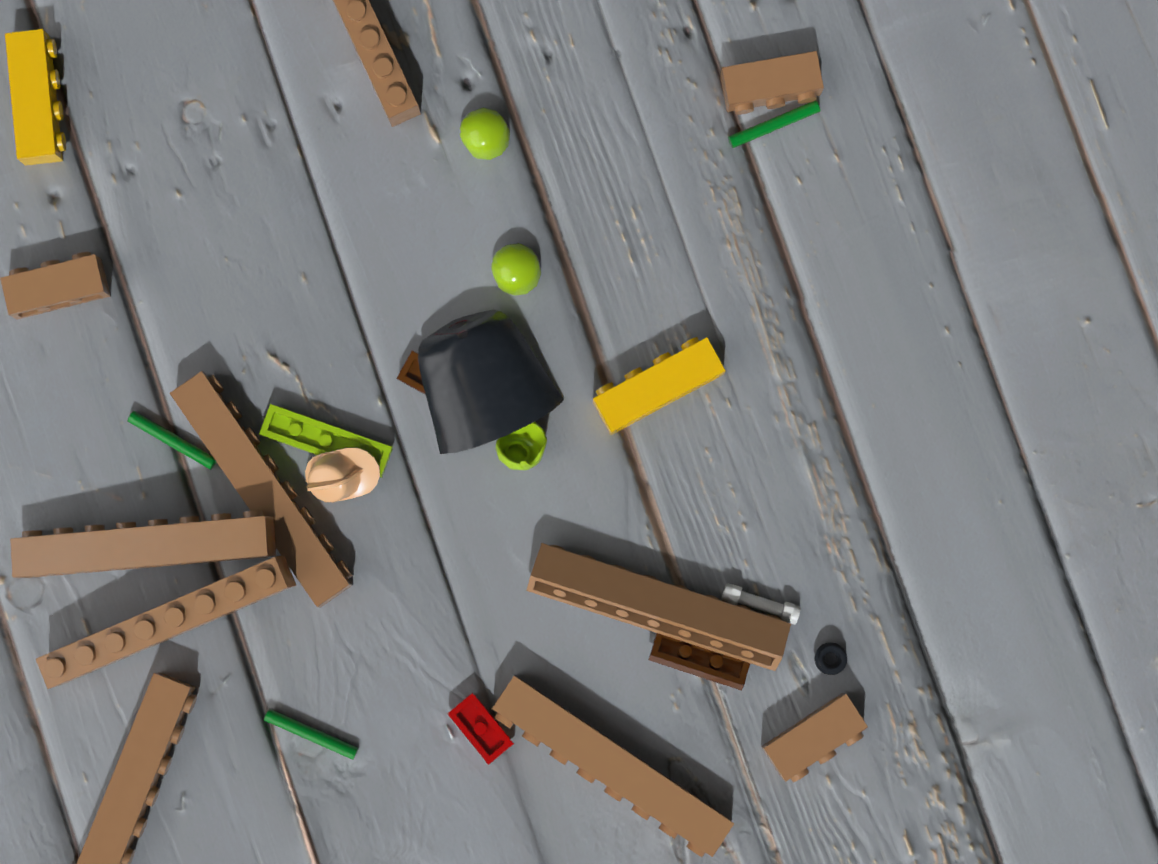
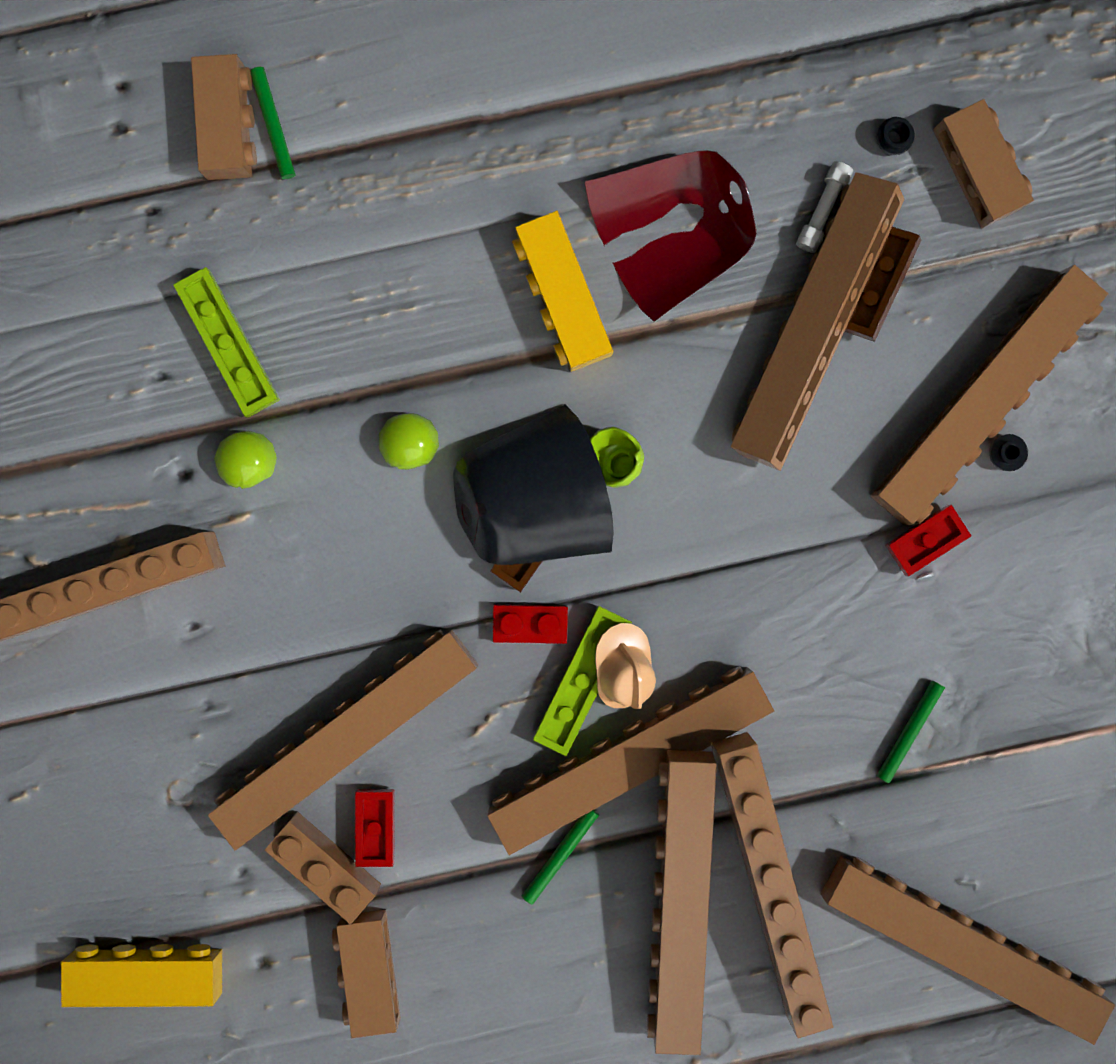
camera: 80 degrees left, 5 degrees up
none -> lime plate [173,267,280,418]
none -> medium nougat brick [208,630,479,851]
none -> medium nougat brick [265,812,381,925]
none -> red plate [355,789,395,867]
none -> red plate [493,604,568,644]
none -> dark red piece [585,150,757,321]
none -> black plate [989,434,1028,471]

